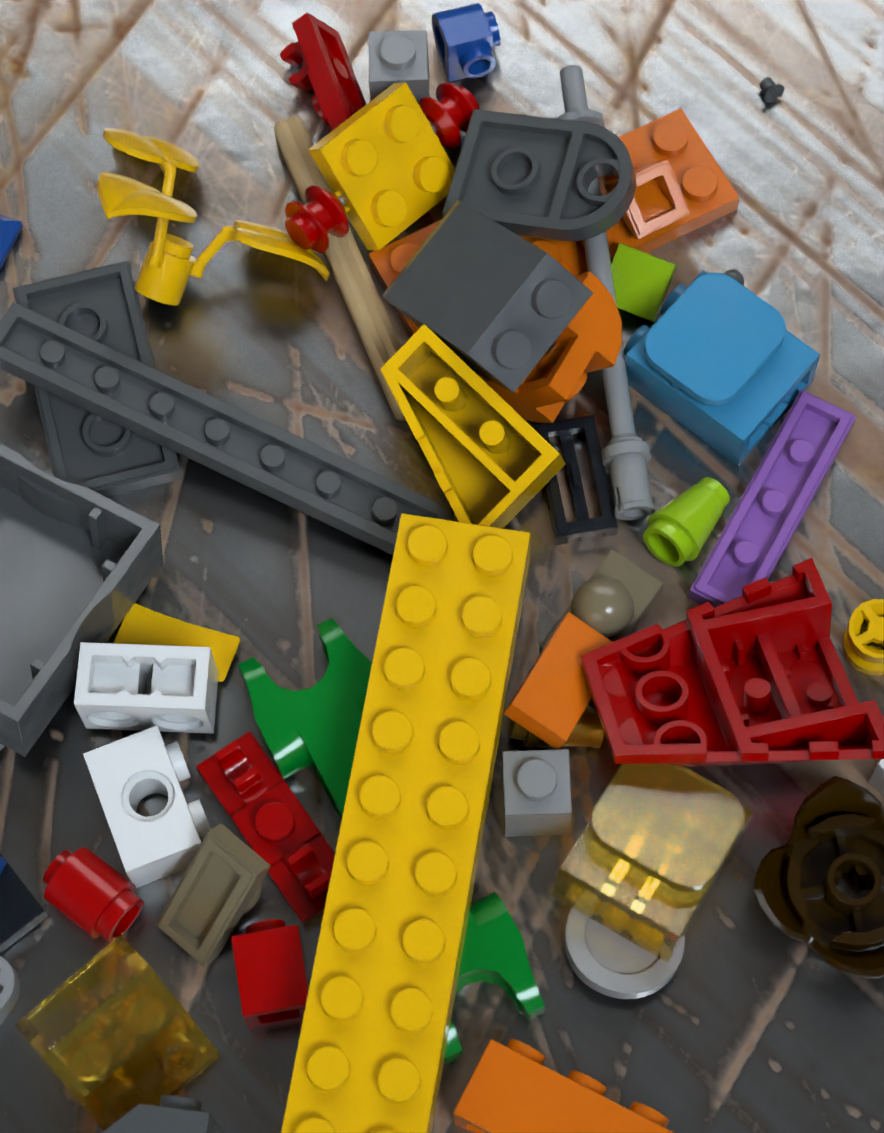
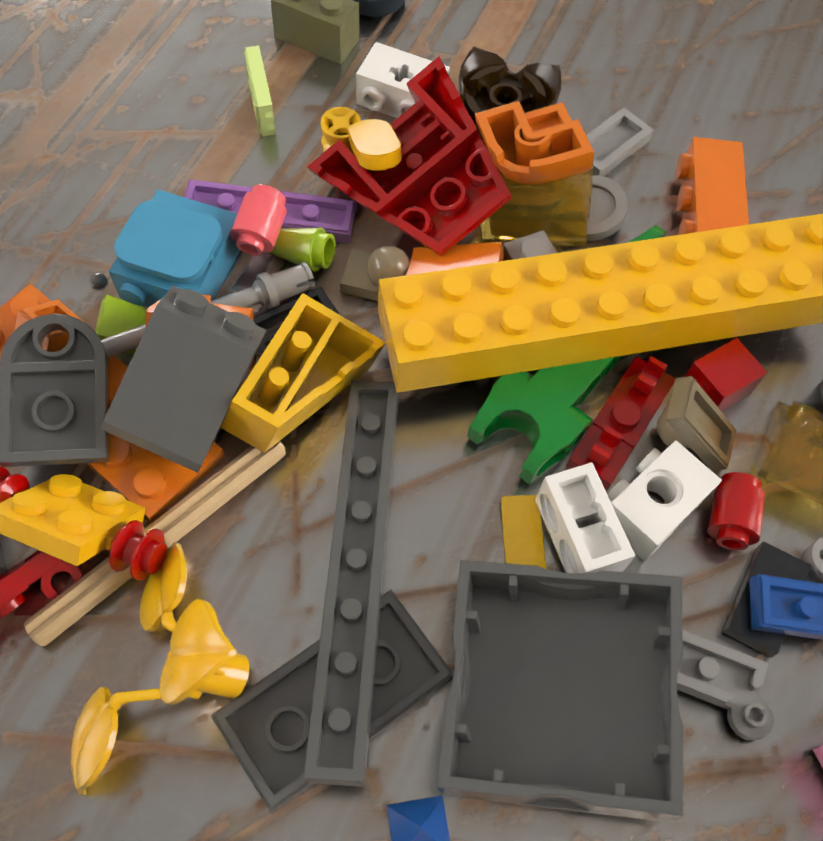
camera: 120 degrees left, 5 degrees down
none -> coral brick [230,184,287,256]
none -> yellow tile [348,119,402,171]
none -> orange brick [475,101,594,185]
none -> light grey tile [586,107,654,177]

